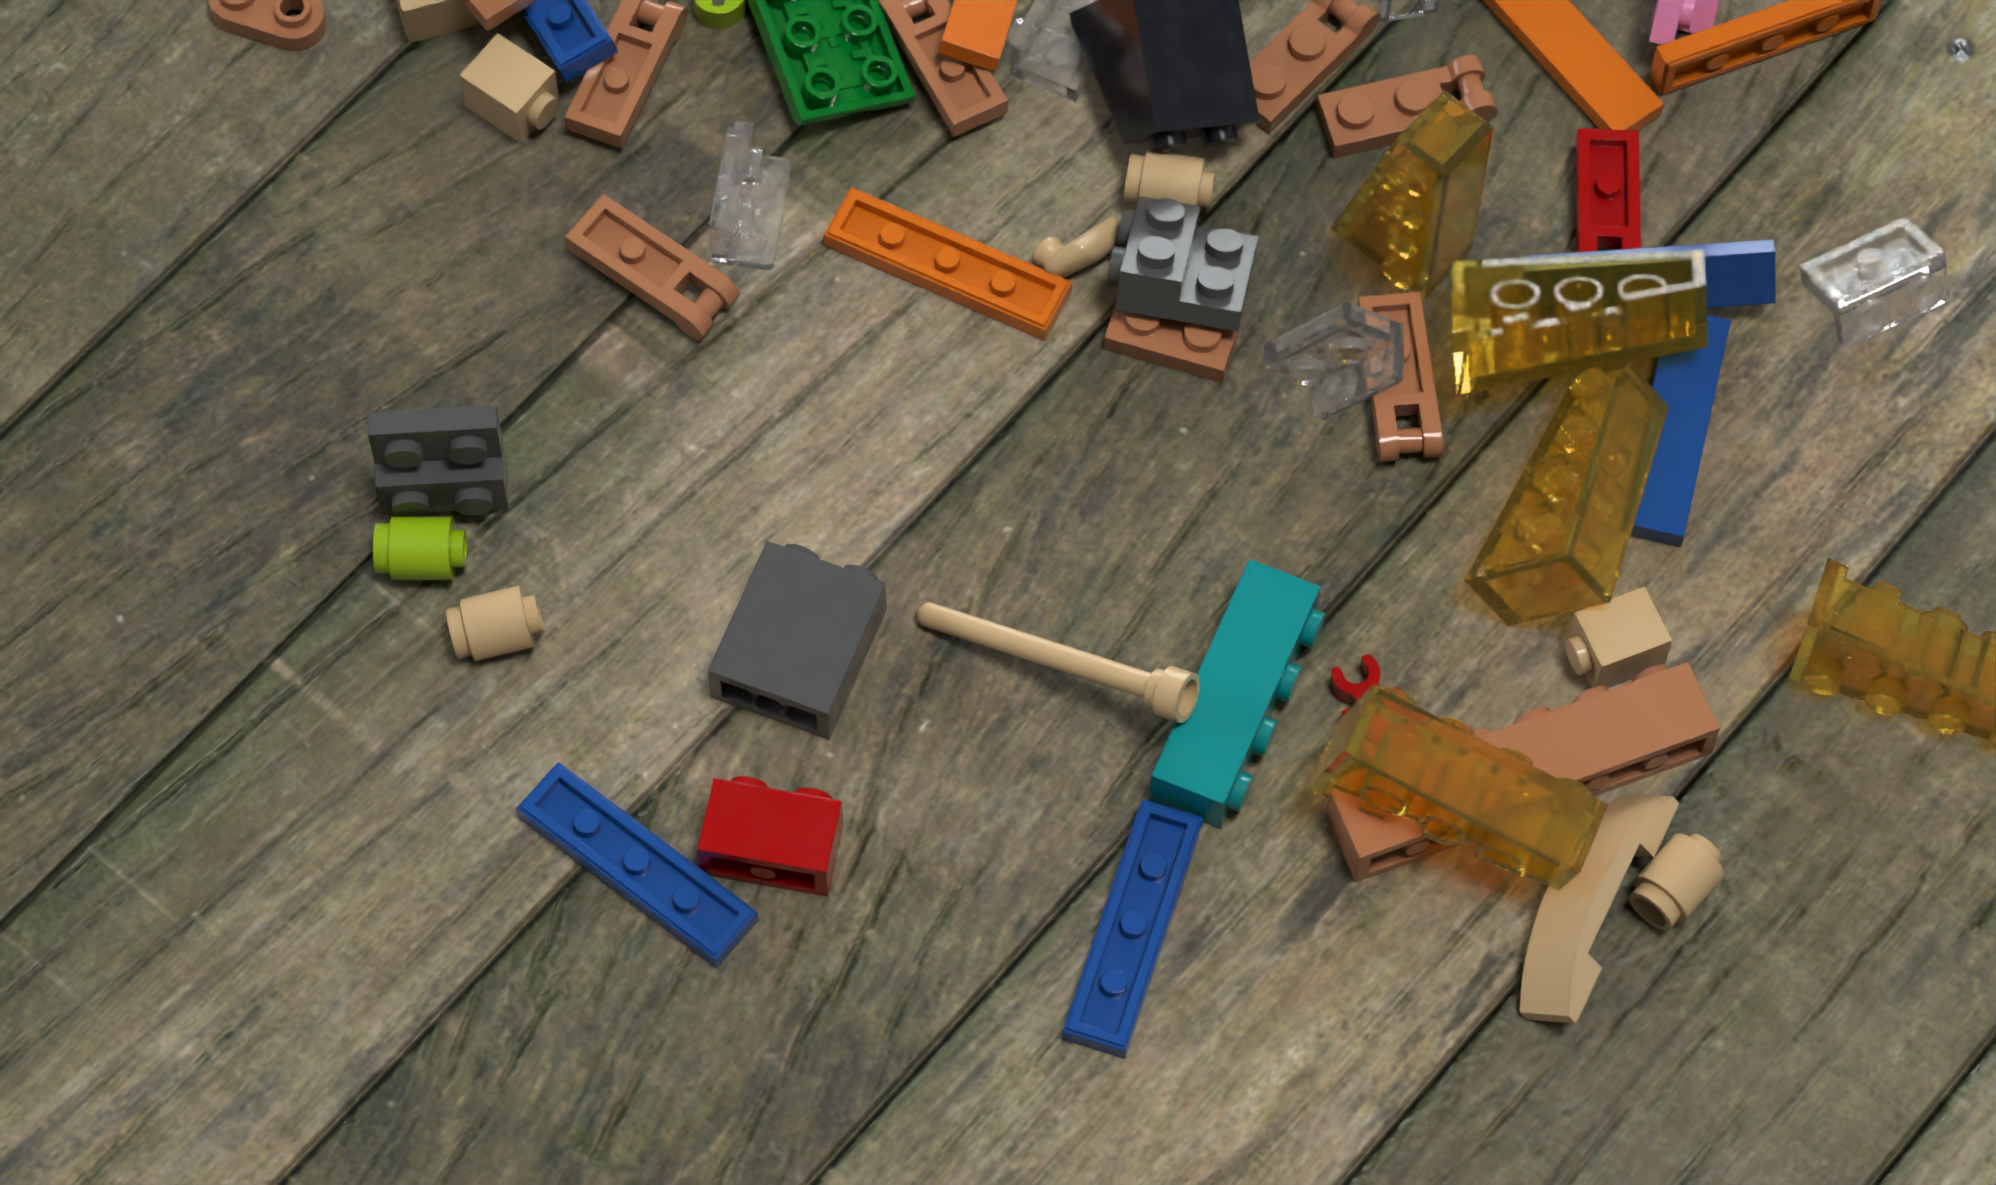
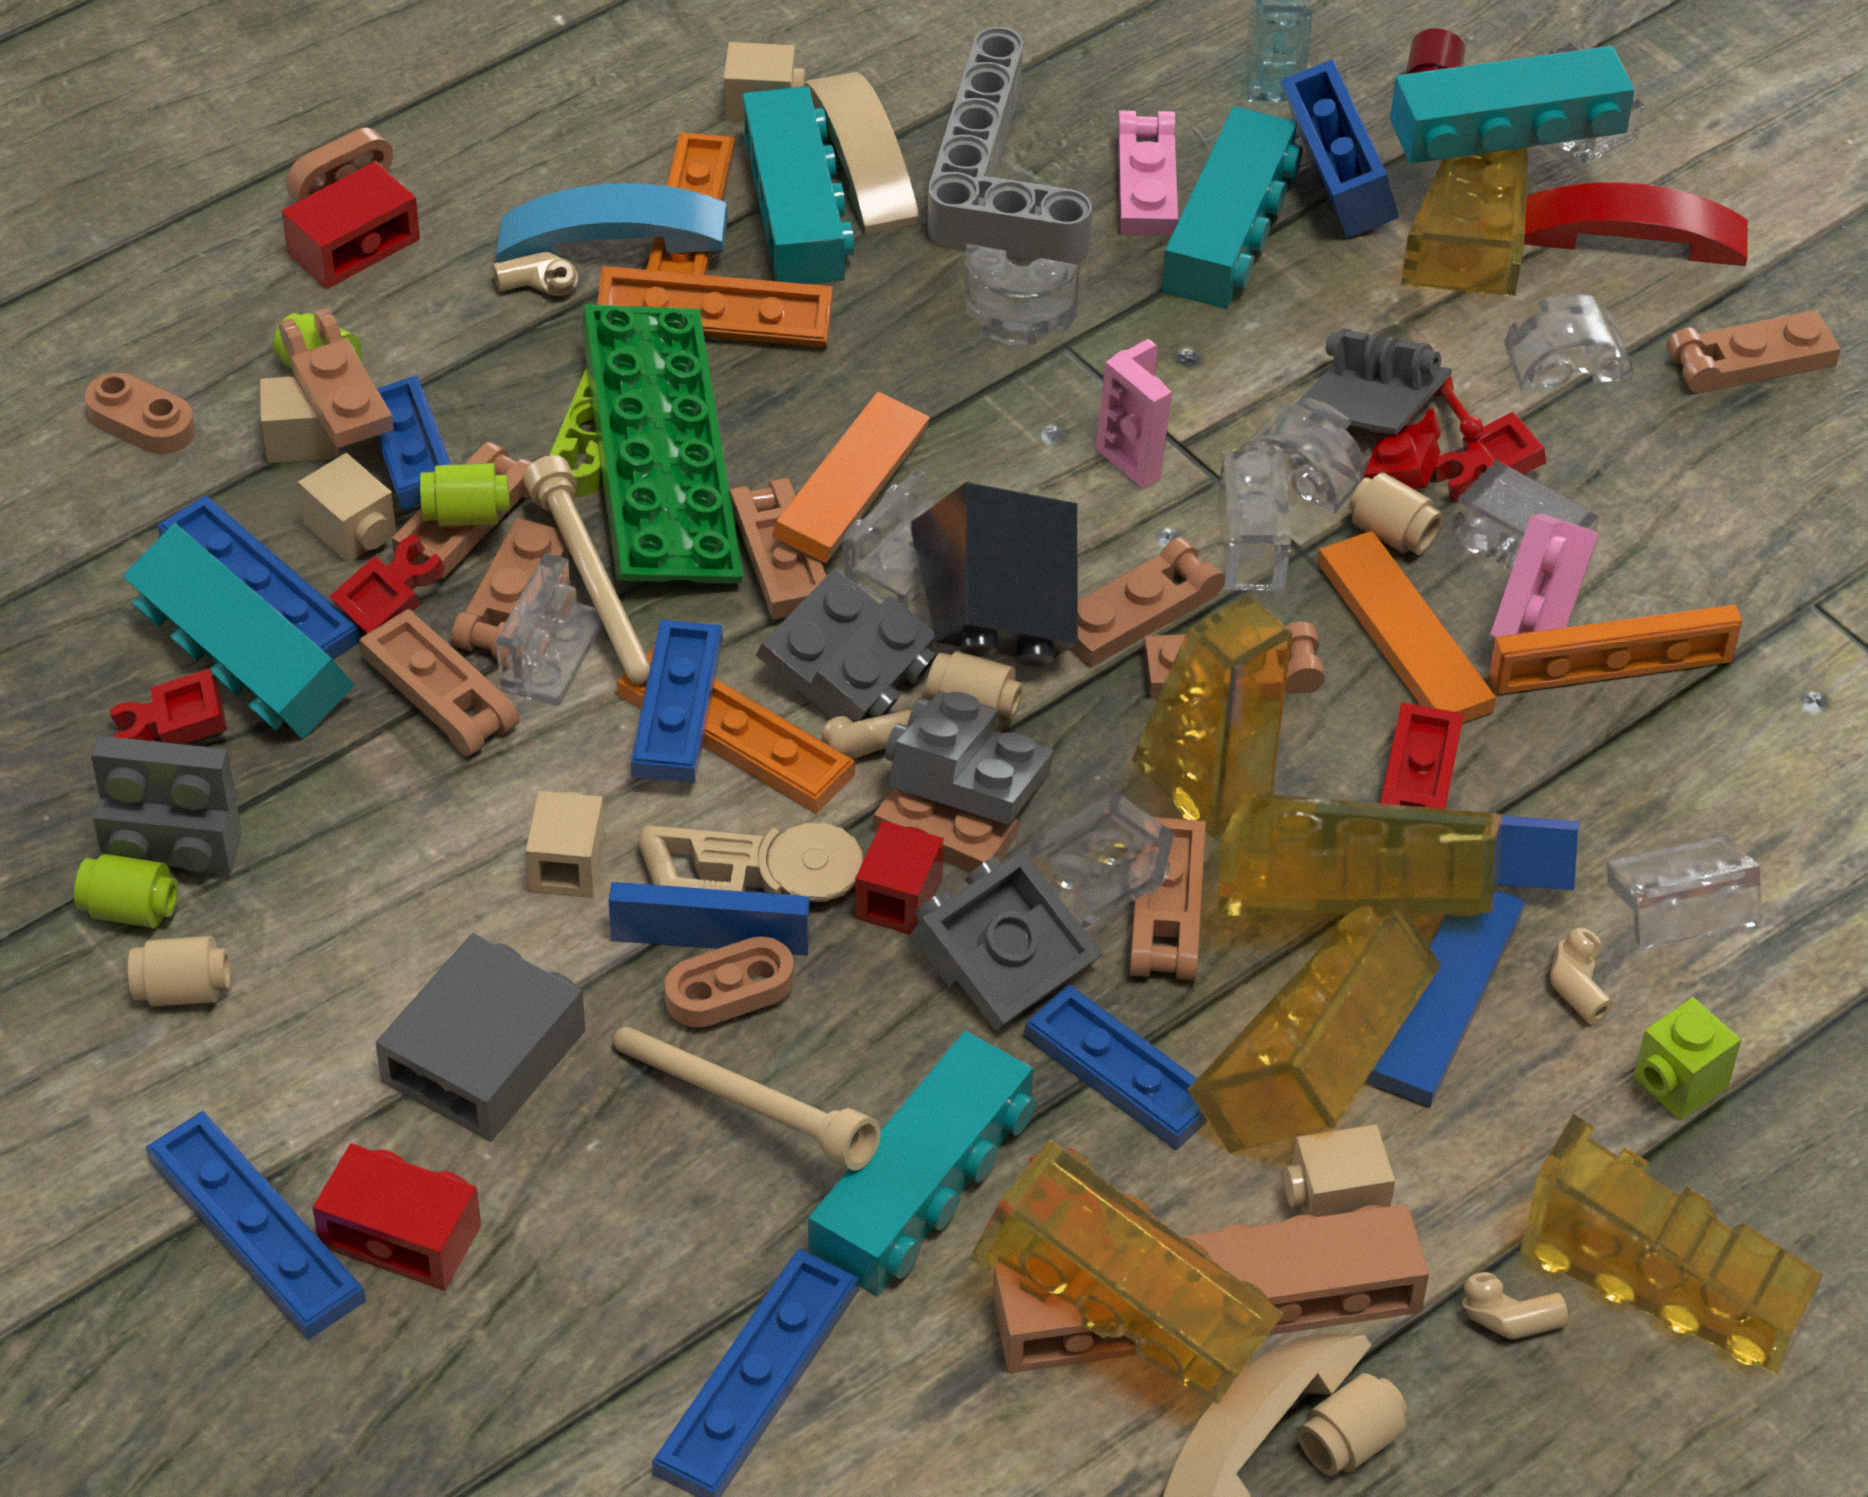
camera: 10 degrees right, 15 degrees down
none -> red plate [109,668,227,744]
none -> teal brick [122,522,355,740]
none -> blue tile [157,495,360,660]
none -> red plate [329,534,446,635]
none -> lime brick [420,463,510,527]
none -> nougat plate [451,518,571,662]
none -> tan piece [523,455,651,684]
none -> tan brick [525,791,606,898]
none -> blue tile [608,882,810,956]
none -> blue tile [631,619,723,783]
none -> tan piece [638,822,863,902]
none -> nougat plate [665,937,794,1027]
none -> dark grey plate [755,568,937,723]
none -> red brick [855,820,944,935]
none -> dark grey plate [909,850,1103,1032]
none -> blue tile [1024,984,1222,1151]
none -> tan arm [1462,1272,1569,1339]
none -> tan arm [1550,928,1614,1025]
none -> lime brick [1633,997,1741,1121]

